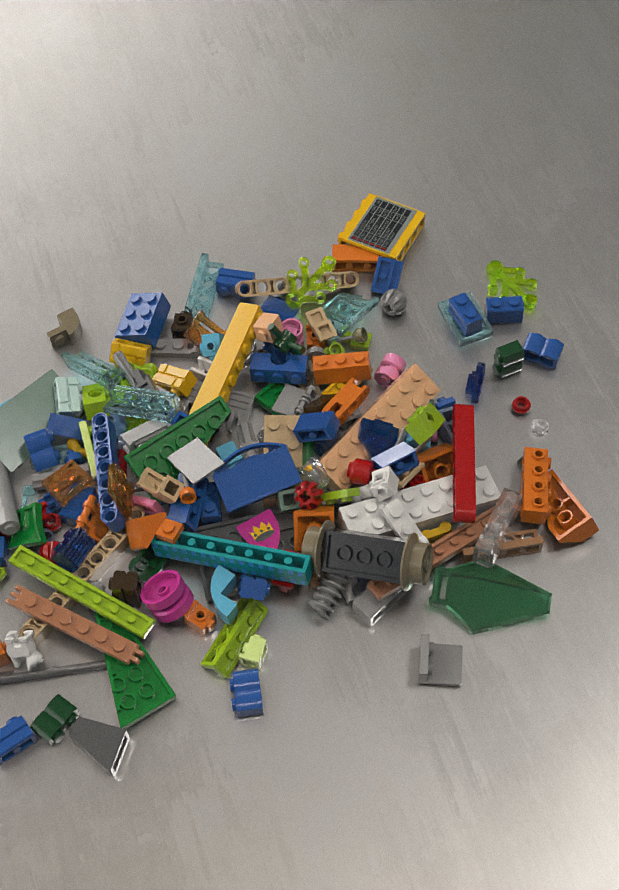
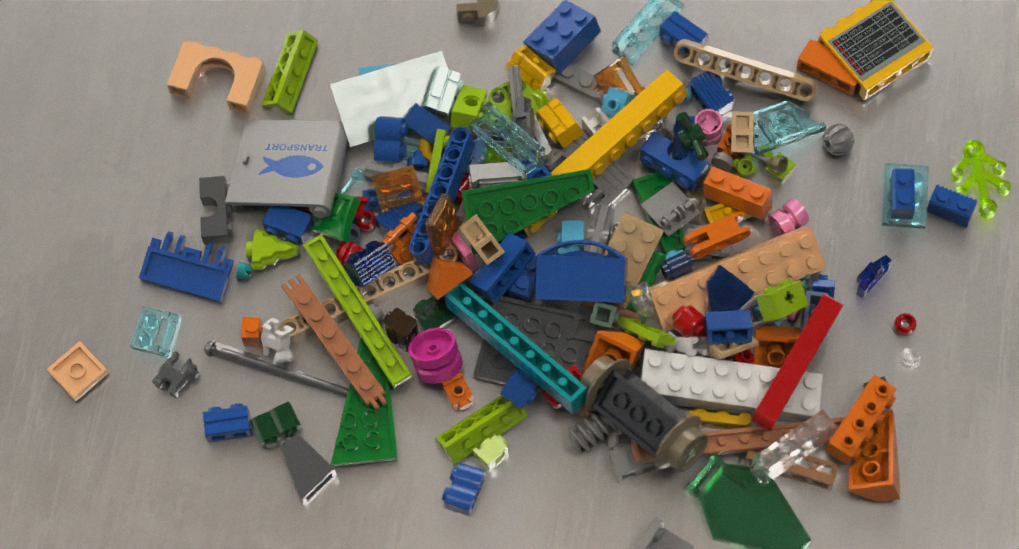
camera: 30 degrees right, 10 degrees up
clear light blue fence [60,350,126,390] -> none
orange plate [155,518,184,544] -> none
window [167,437,225,485] -> none
dark brown brick [171,311,194,339] -> none
orange hinge [180,474,197,504] -> none
medium azure brick [211,565,239,625] -> none
dark pink sticker [236,509,280,549] -> none
light nougat brick [253,312,283,343] -> none
clear neon green plant [285,256,337,309] -> none
blue brick [293,411,340,442] -> none
red piece [294,480,324,510] -> none
dark brown tile [303,394,336,414] -> none
blue plate [370,256,404,294] -> none
white window [370,465,399,501] -> none
white plate [379,498,430,544] -> none
dark green brick [492,340,524,379] -> none
blue brick [523,333,564,369] -> none

